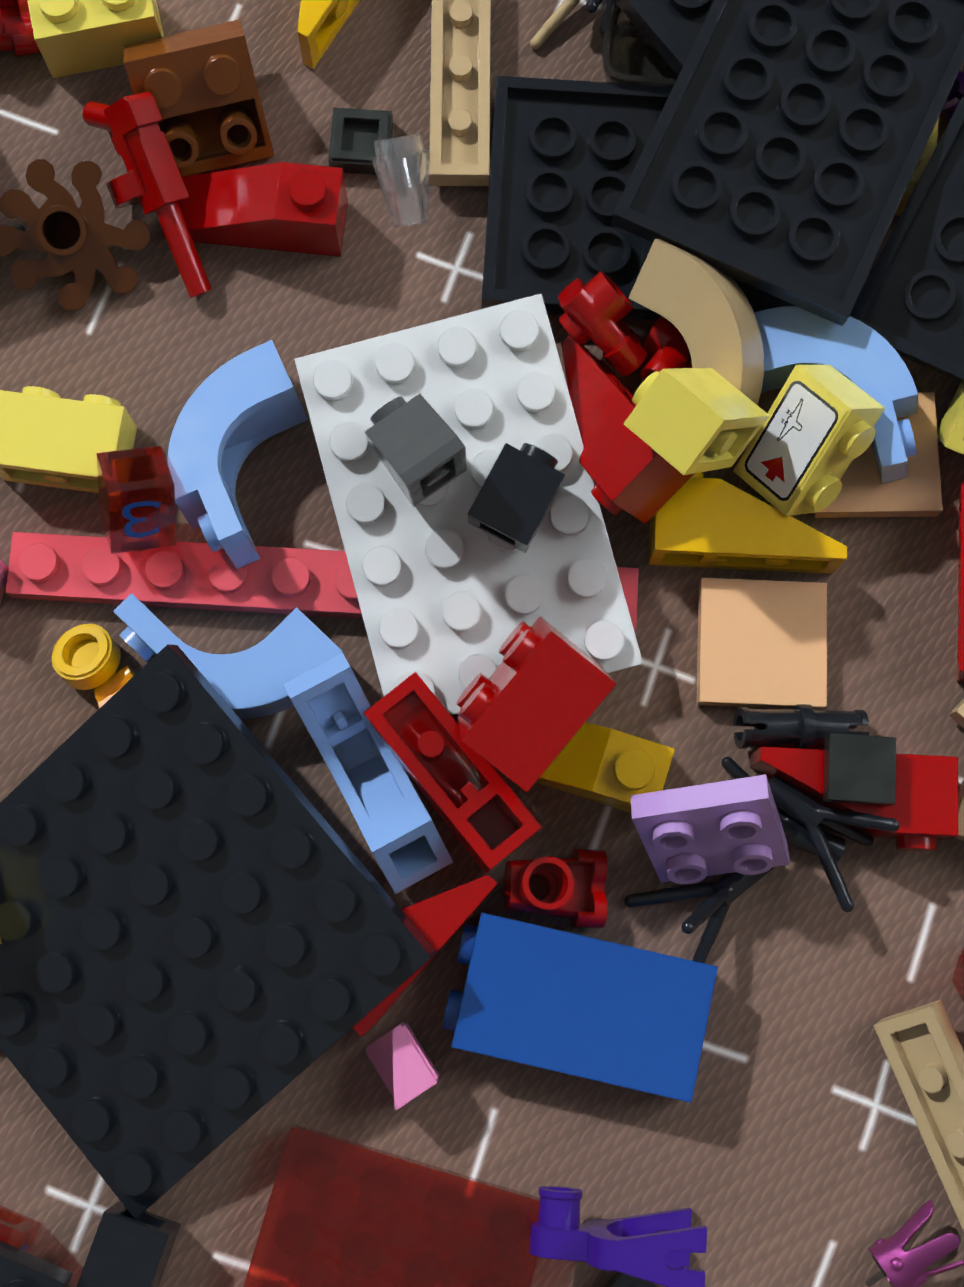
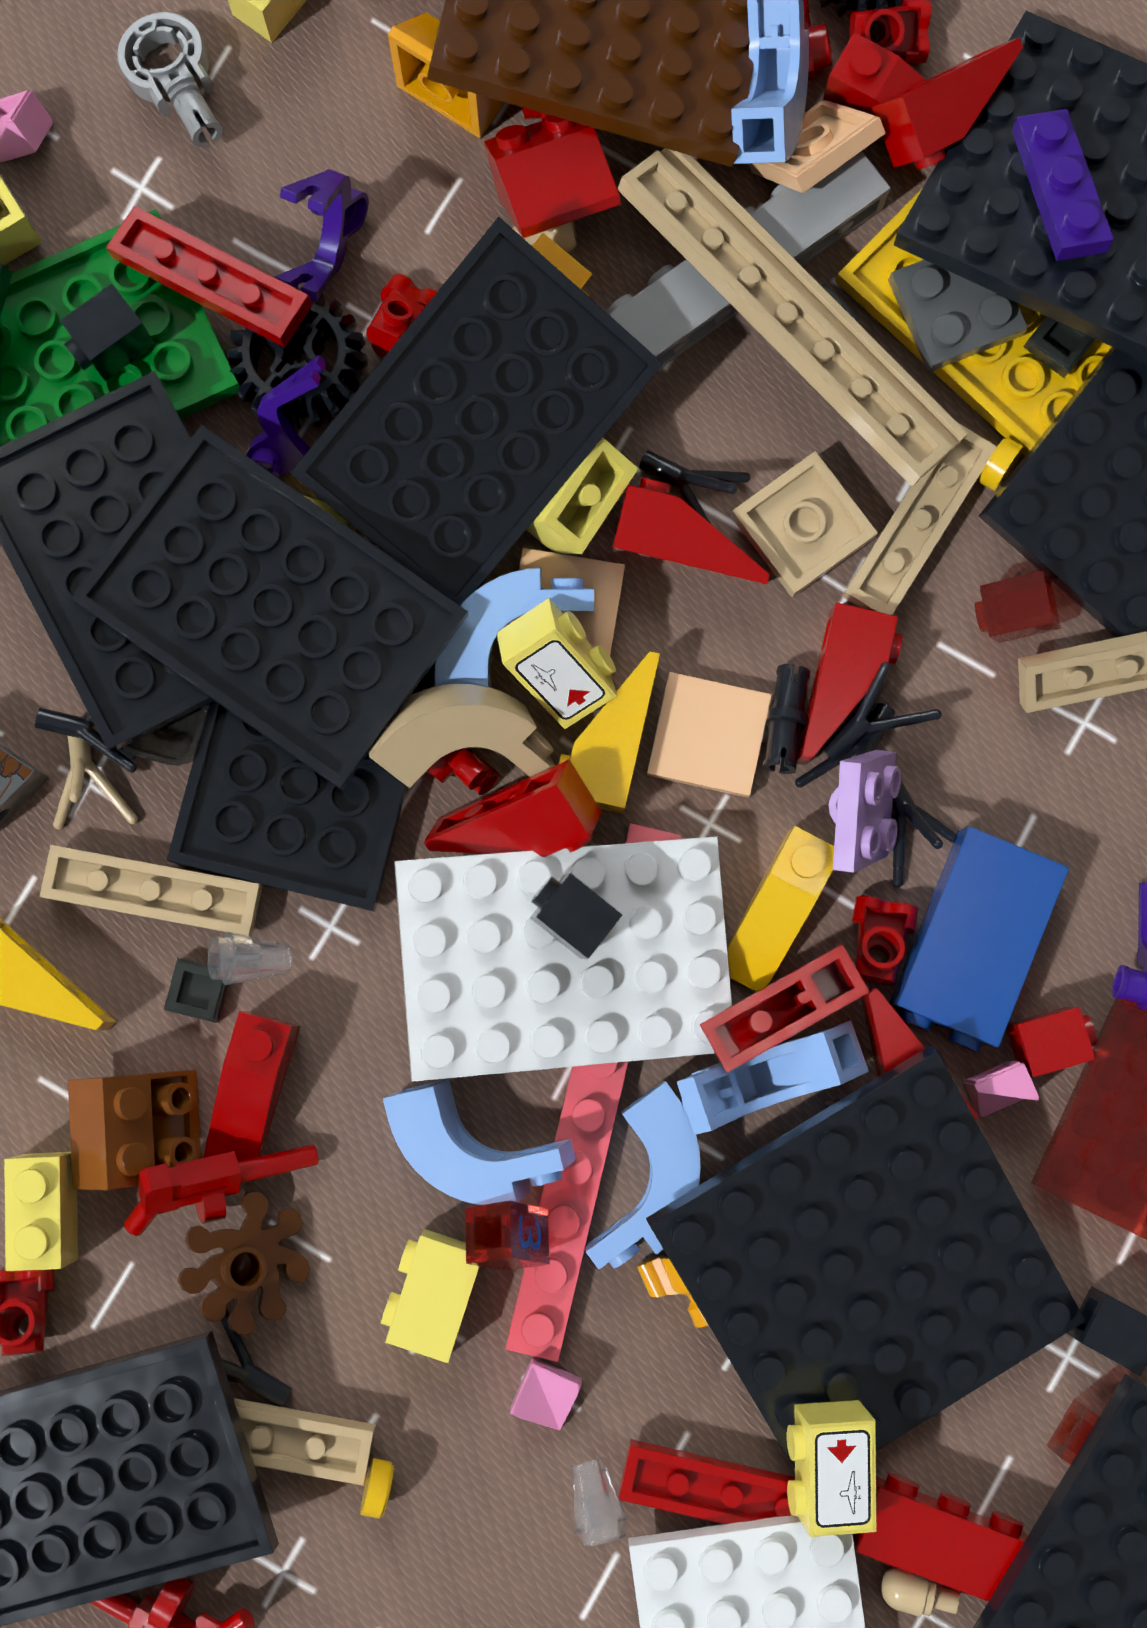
camera: 80 degrees left, 5 degrees up
yellow tile [52,624,121,690] -> none
dark grey slope [365,394,467,507] -> none
red brick [456,616,617,792] -> none
red plate [558,271,647,376] -> none
light yellow brick [624,368,770,475] -> none
pearl dark grey tile [823,733,896,806] -> none
none -> red brick [1006,1007,1097,1077]

